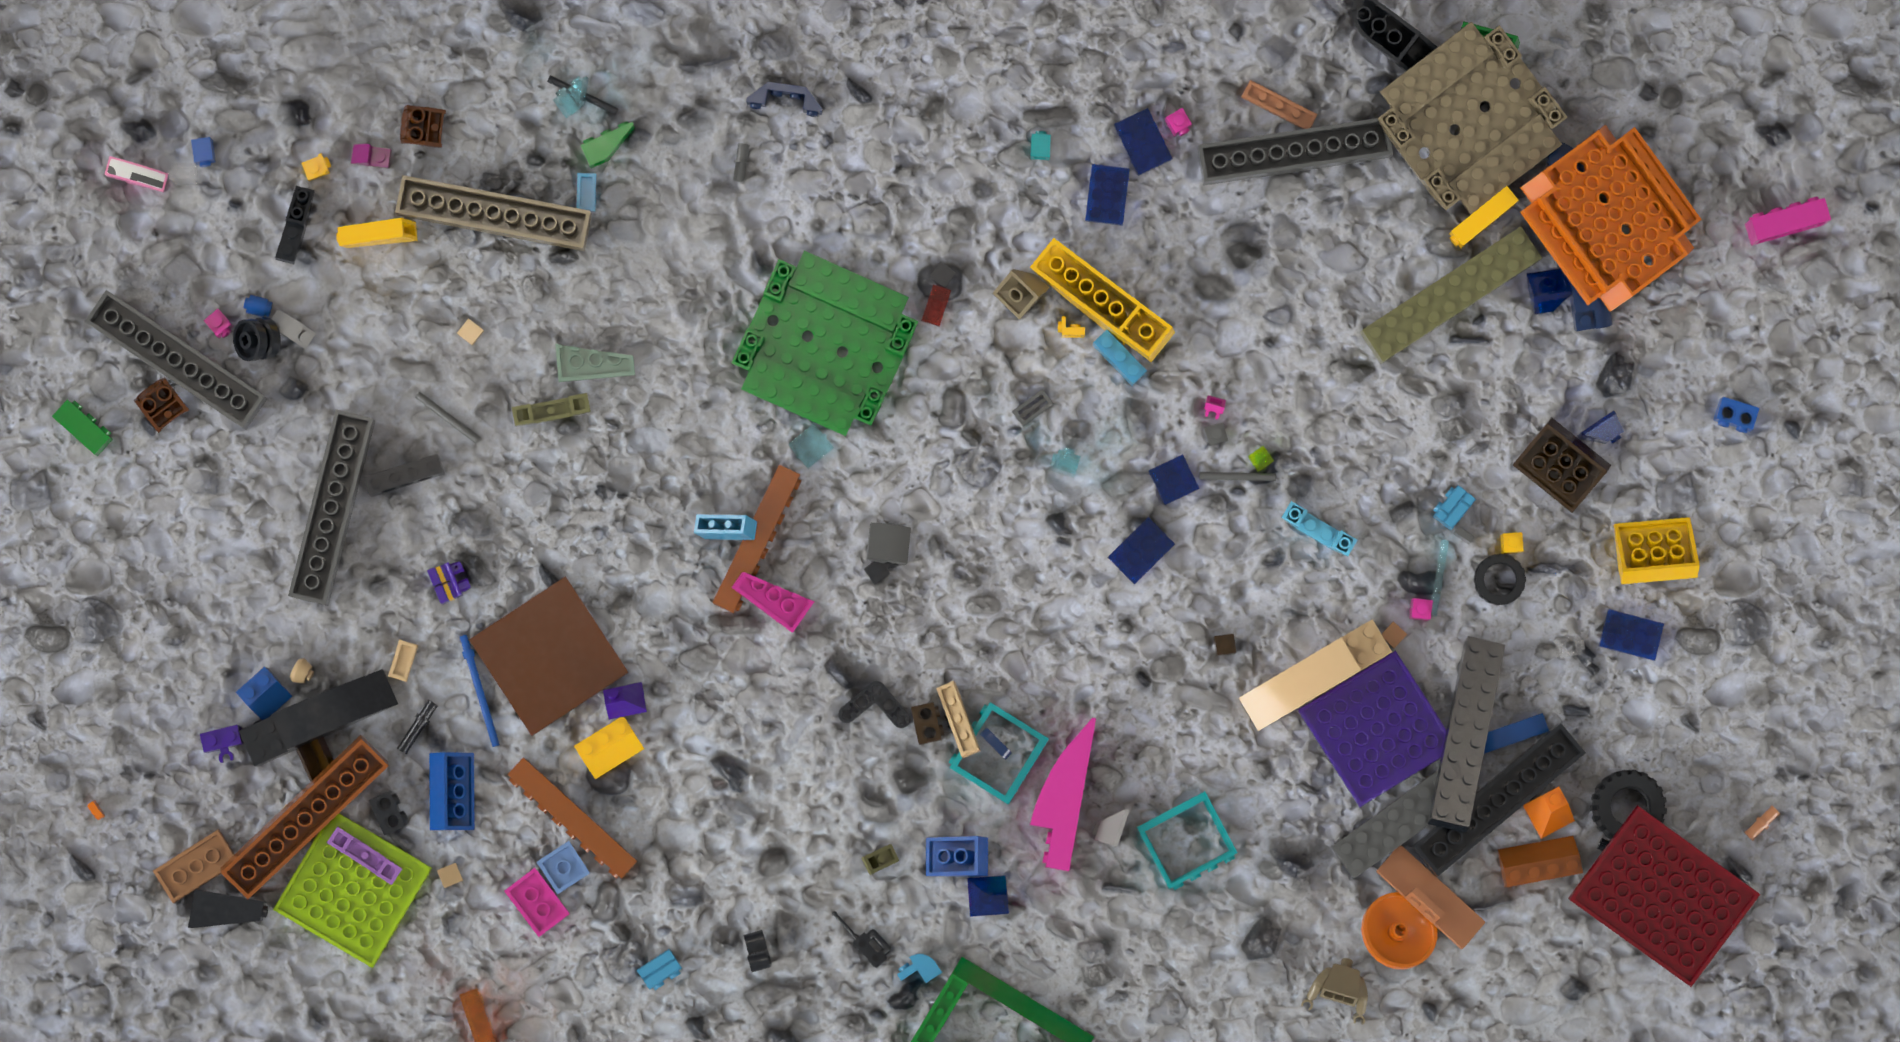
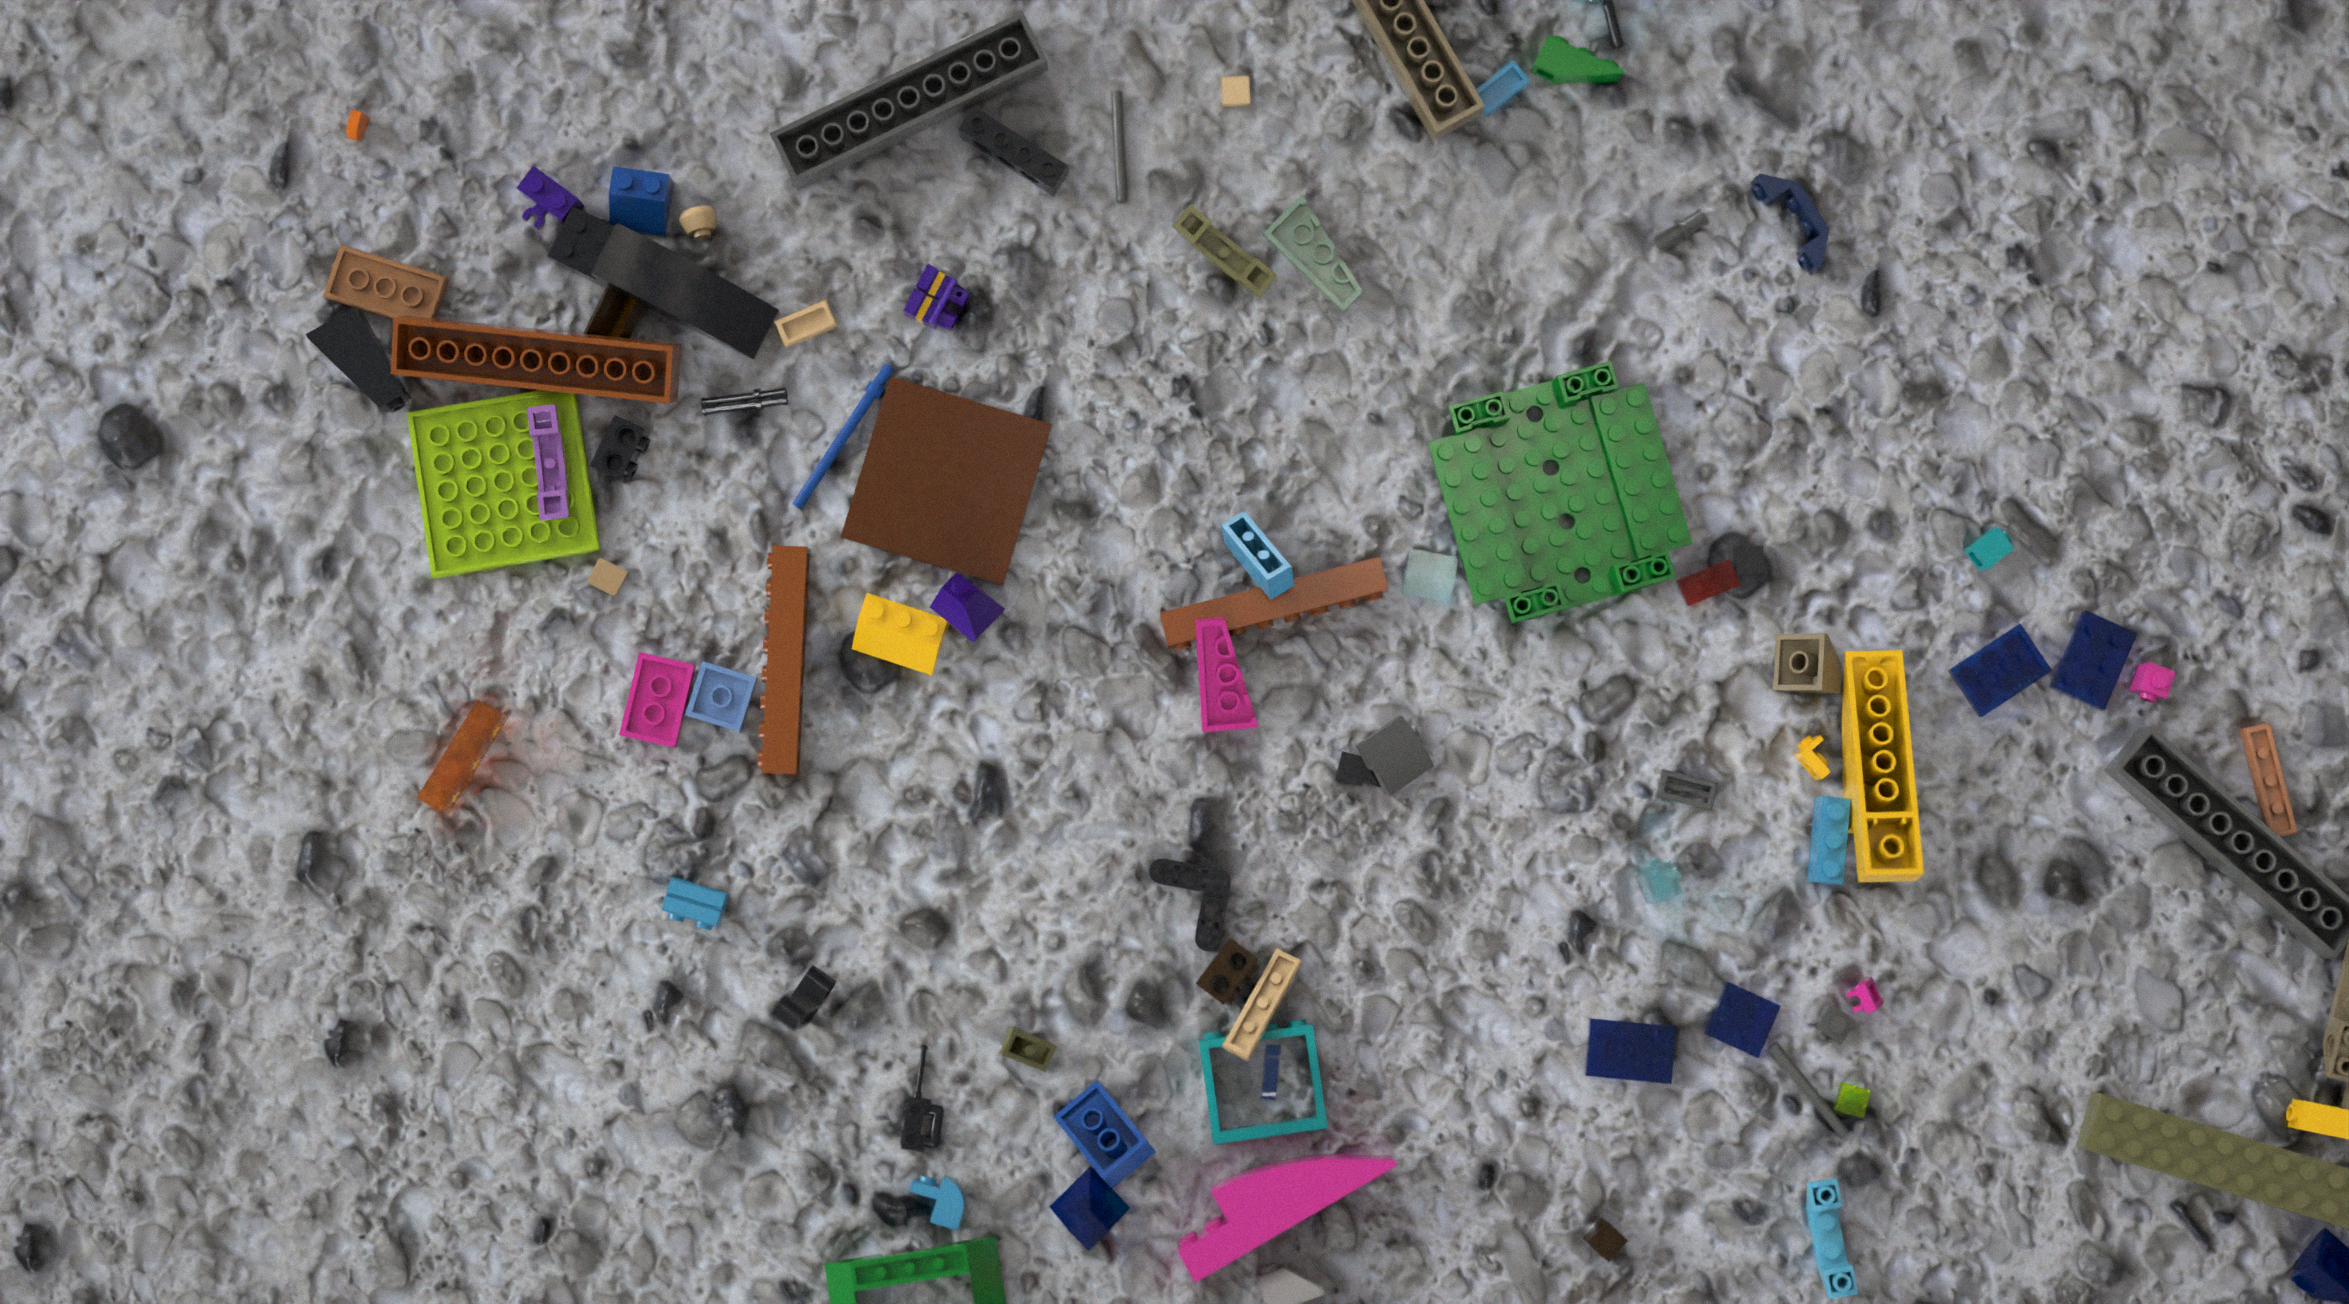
camera: 50 degrees right, 0 degrees up
blue slope [429,752,475,831] -> none

